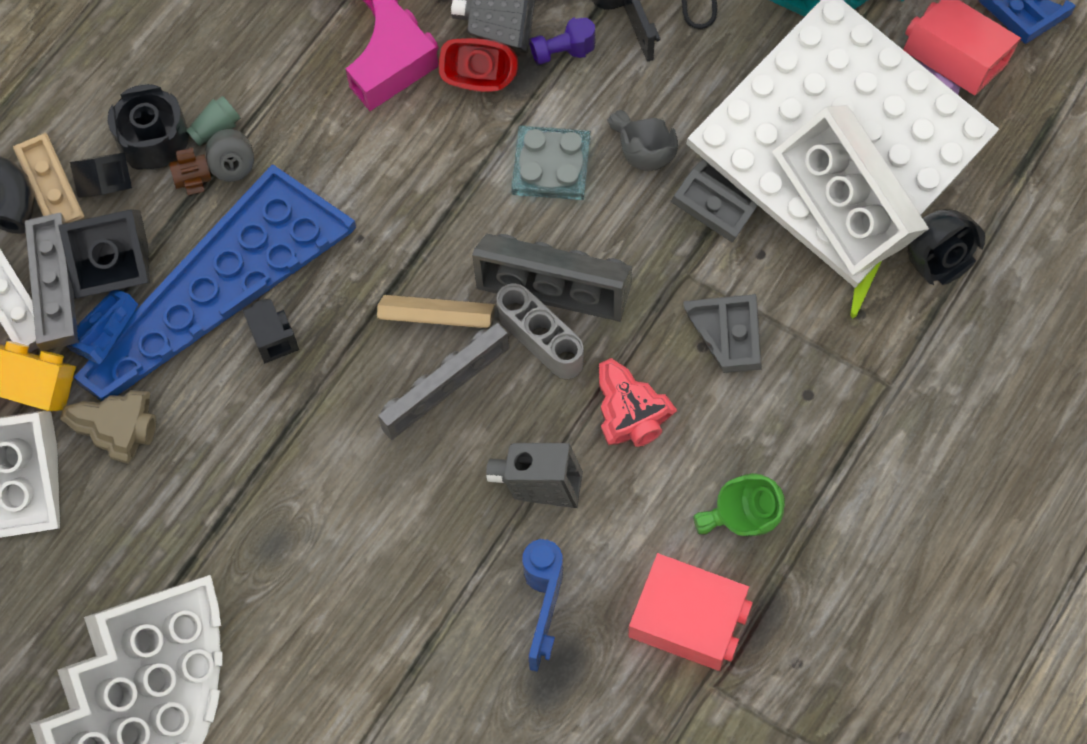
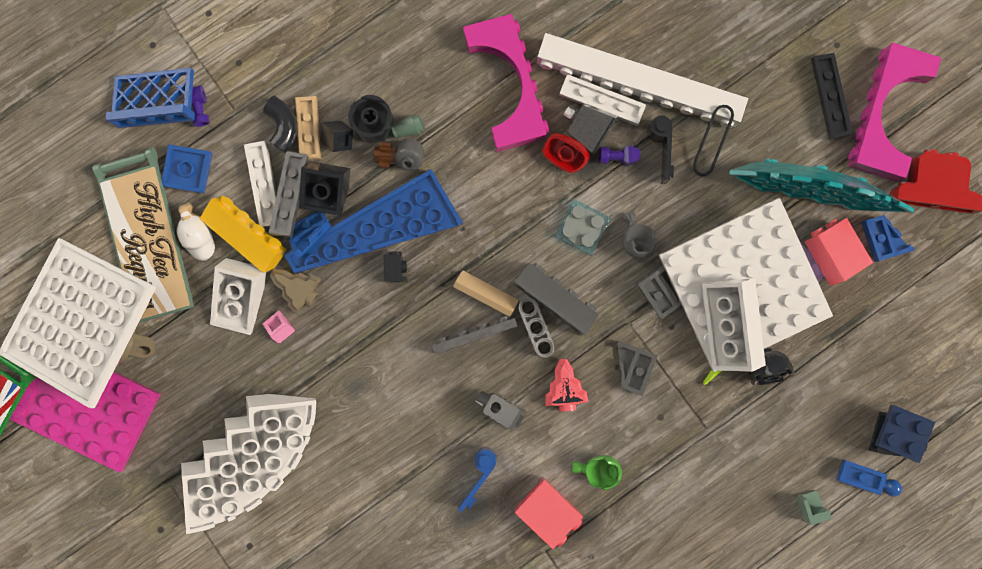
camera: 20 degrees right, 20 degrees up
none -> bright pink slope [262,311,295,343]

